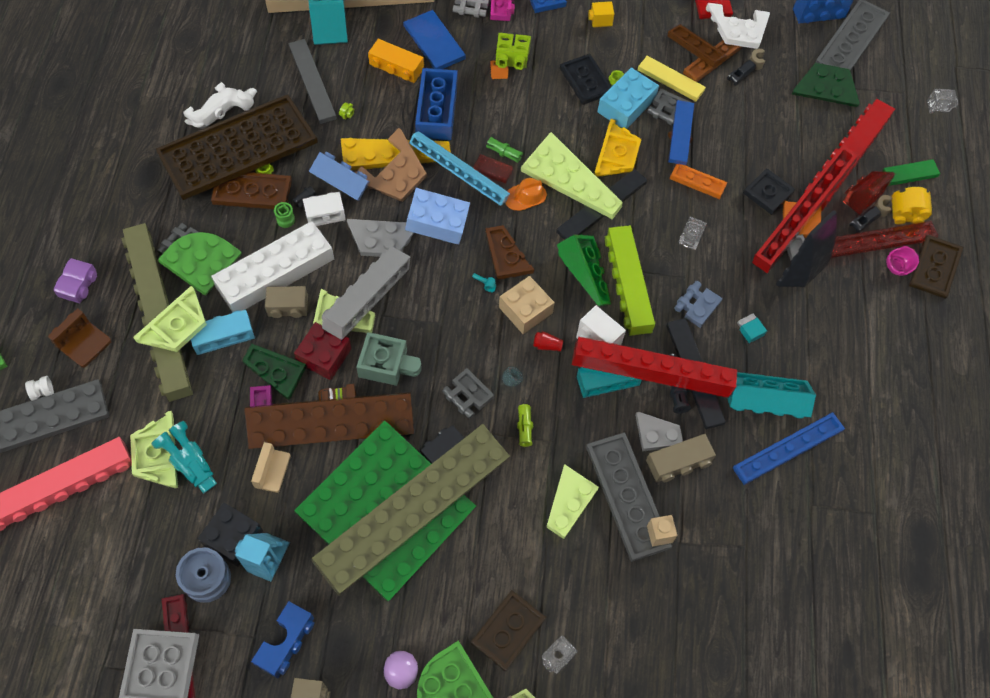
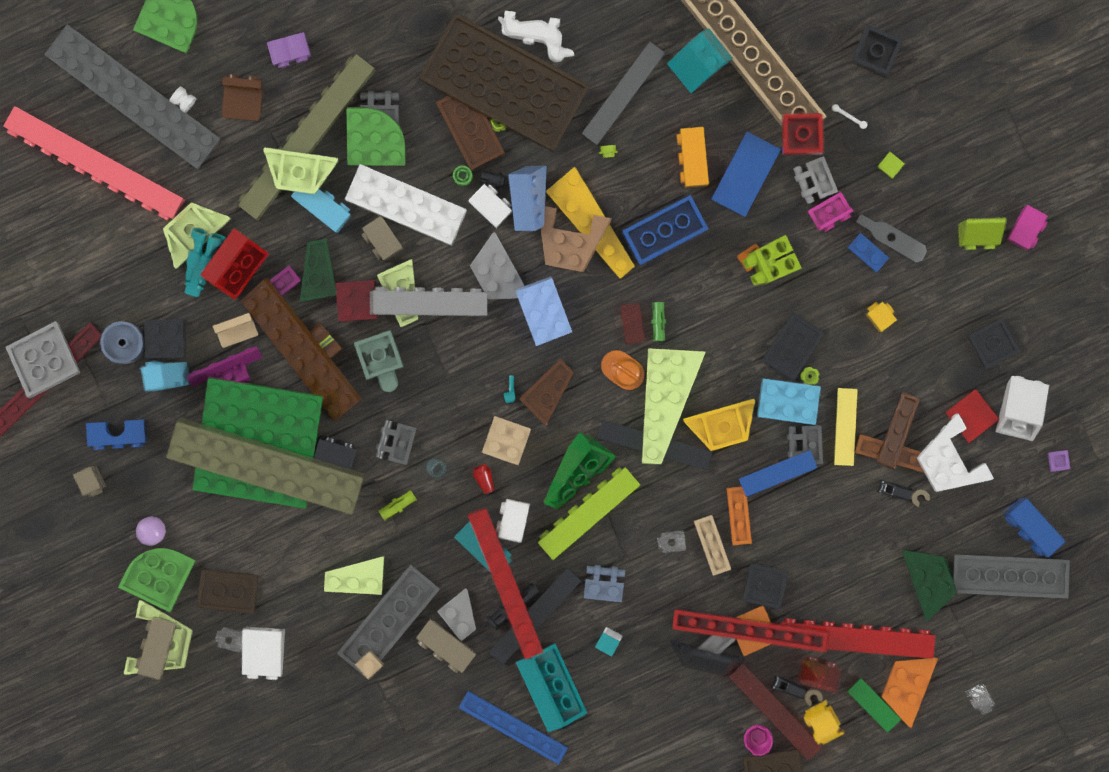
camera: 60 degrees right, 25 degrees up
medium azure piece [409,131,510,206] -> none
none -> magenta bracket [186,346,263,387]
none -> red brick [200,228,269,300]
none -> white slope [242,627,285,680]
none -> tan plate [694,515,731,576]
none -> orange wing [881,657,938,728]

